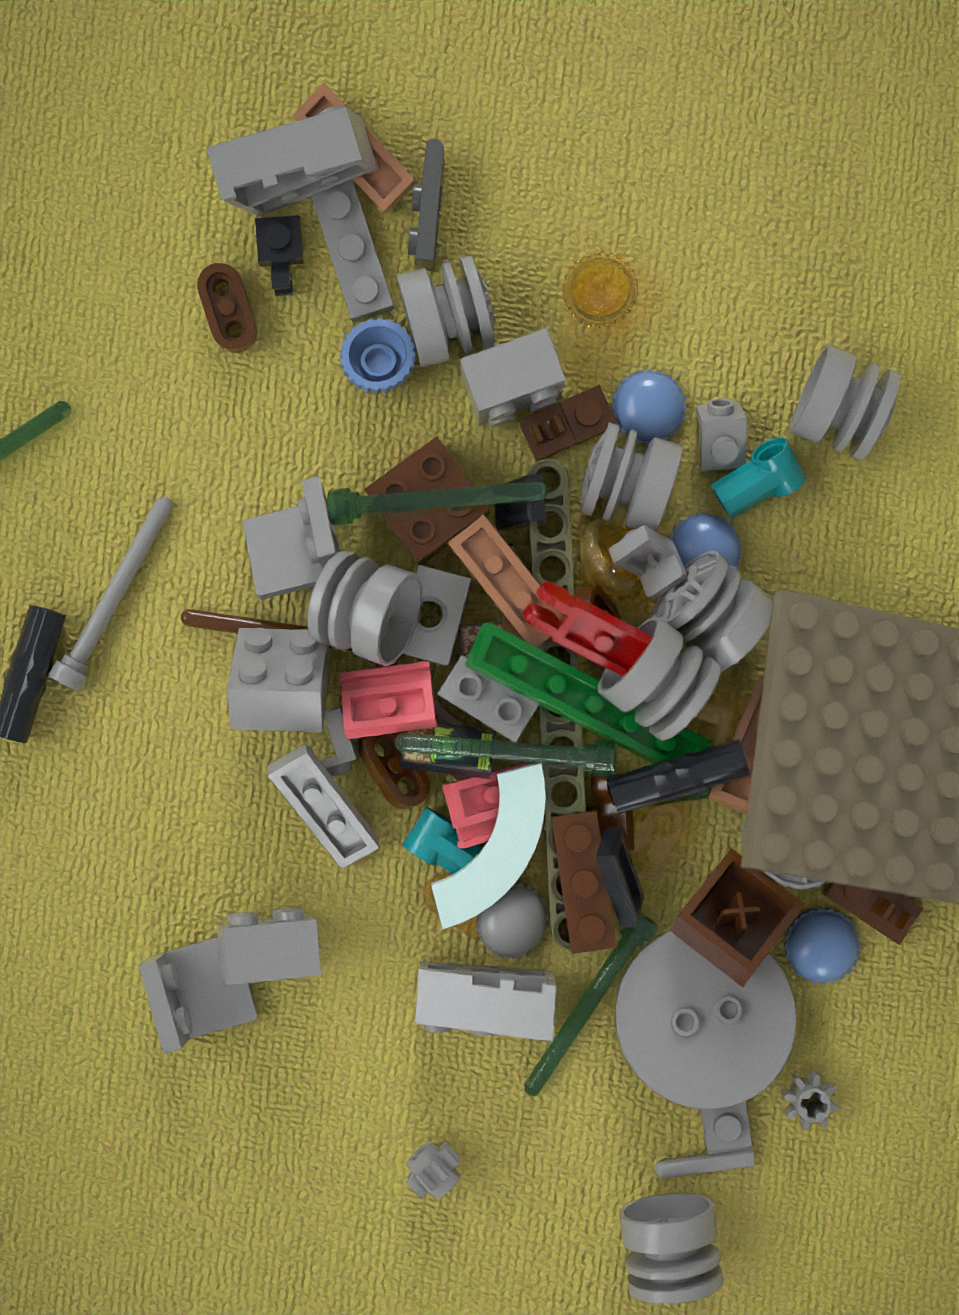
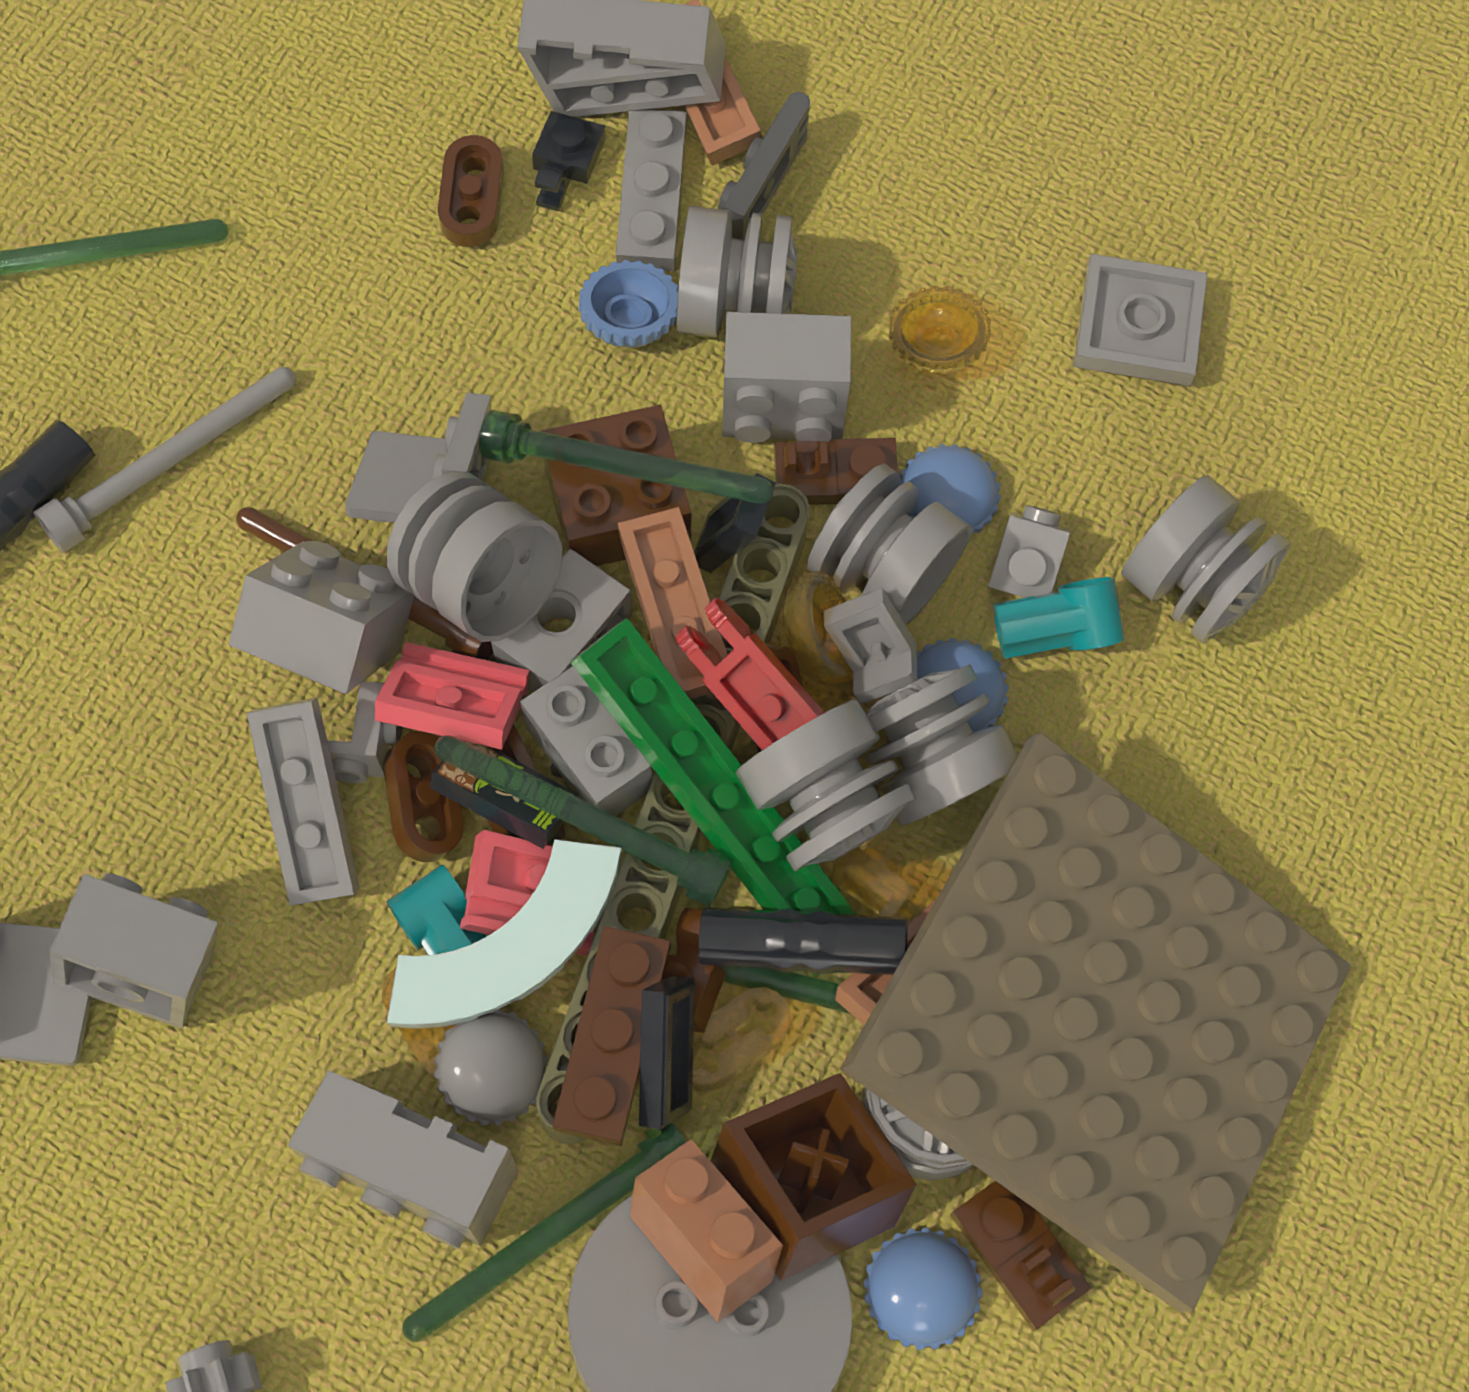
camera: 15 degrees right, 20 degrees down
none -> nougat brick [630,1139,783,1323]
none -> light grey plate [1073,254,1207,386]

